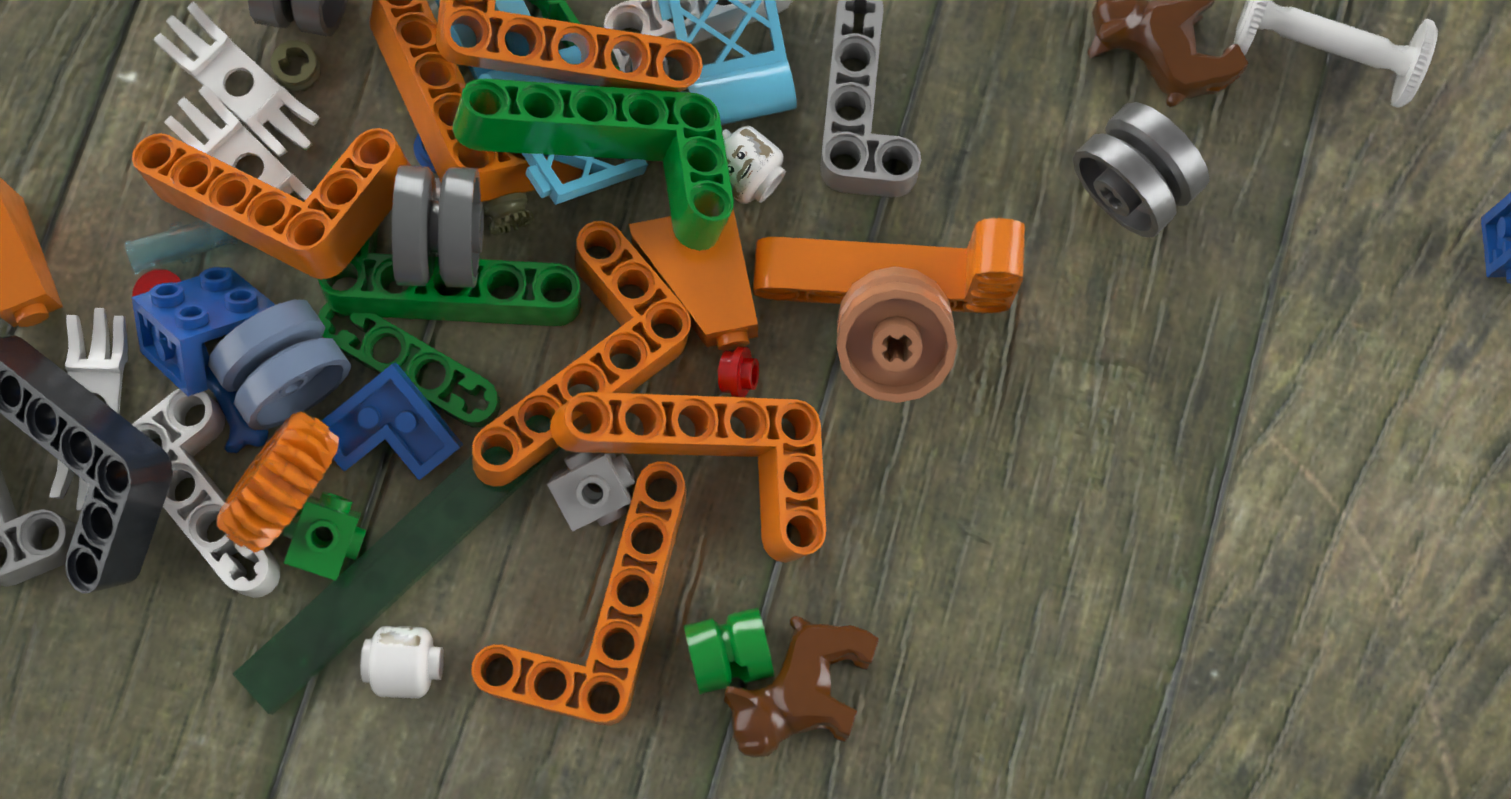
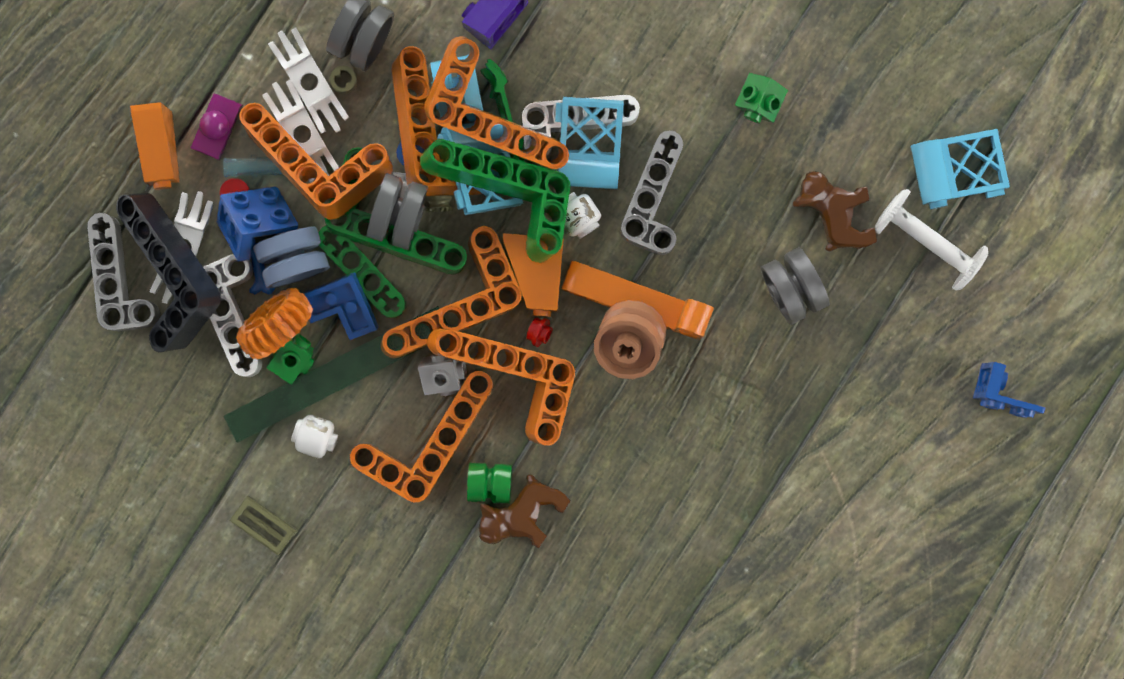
camera: 20 degrees right, 10 degrees up
none -> magenta tile [190,93,243,161]

